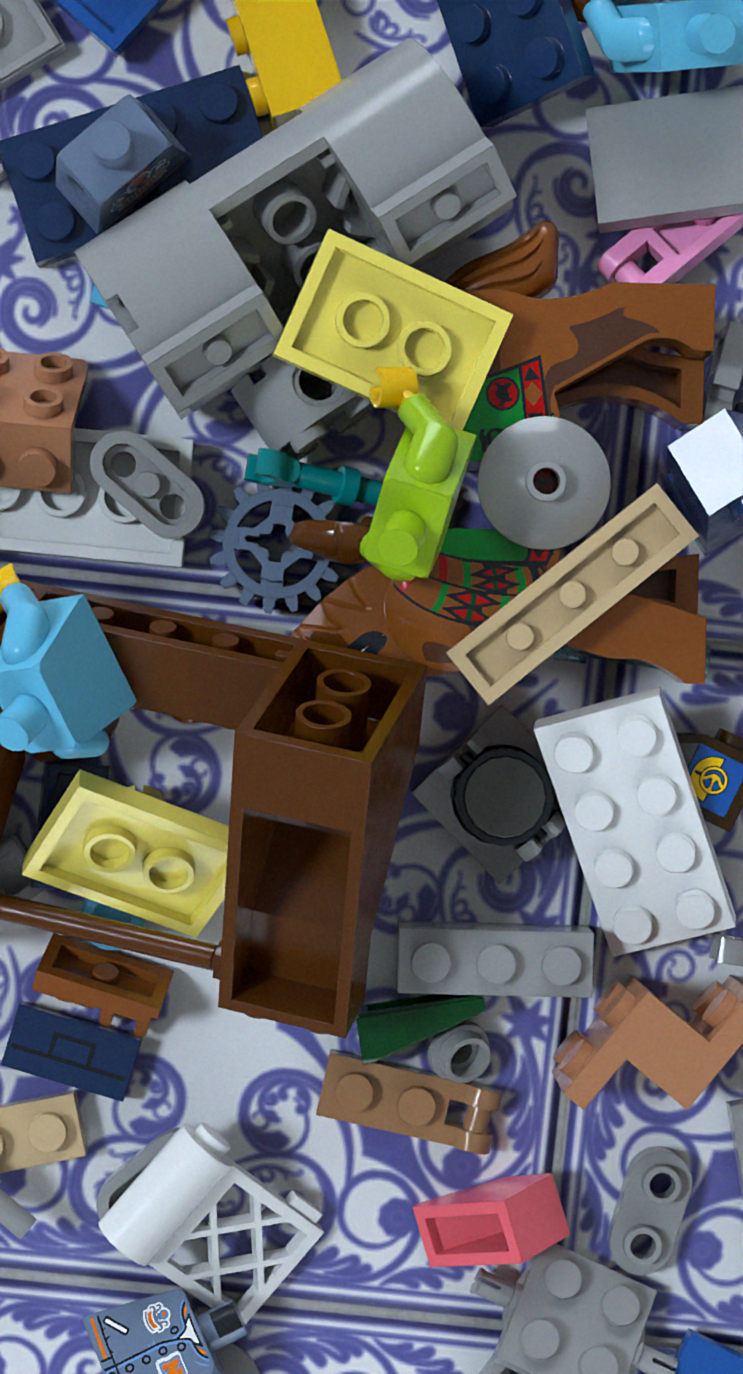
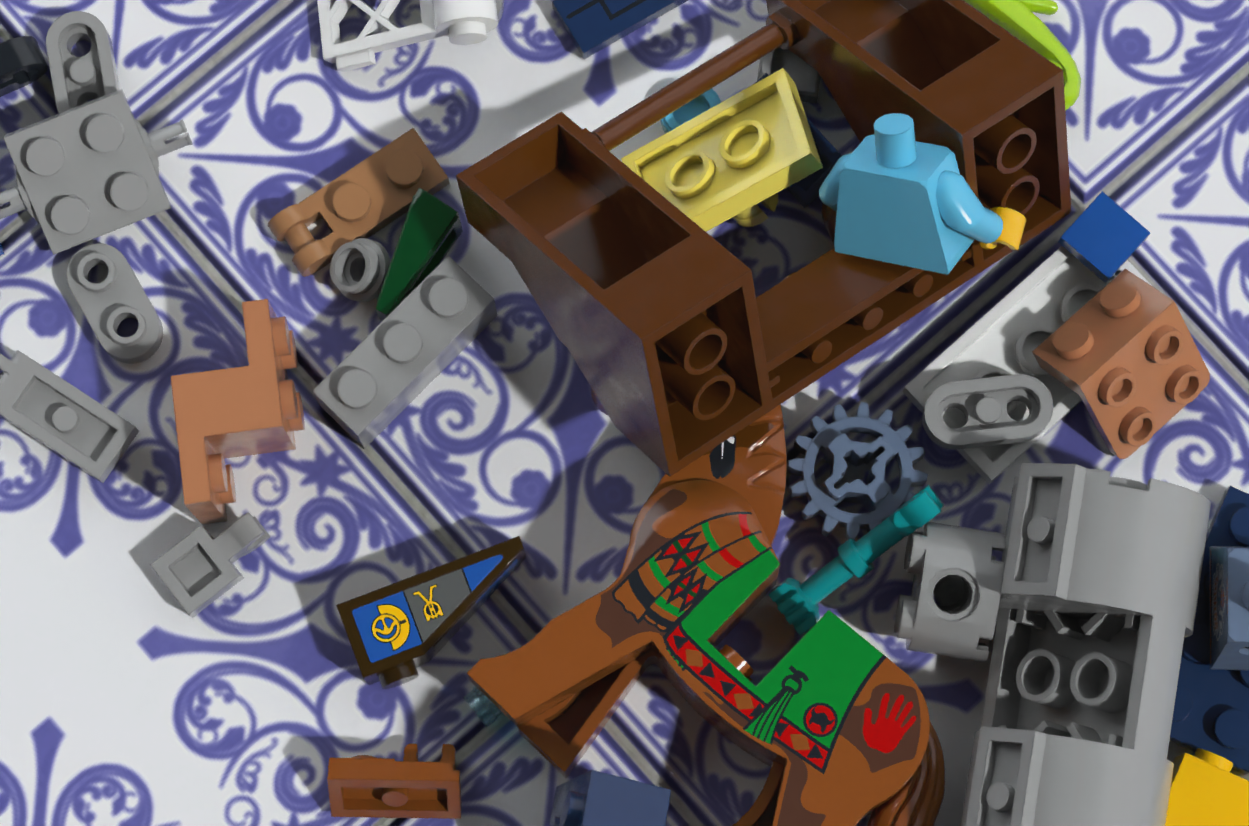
camera: 135 degrees right, 10 degrees down
dark orange plate [31,933,174,1037] -> none
light yellow plate [272,229,513,430] -> none
lime torso [289,366,477,582] -> none
piece [411,705,566,885] -> none
coral slope [412,1173,571,1267] -> none
tan plate [446,483,699,705] -> none
light grey dish [477,416,611,550] -> none
white plate [533,686,736,957] -> none

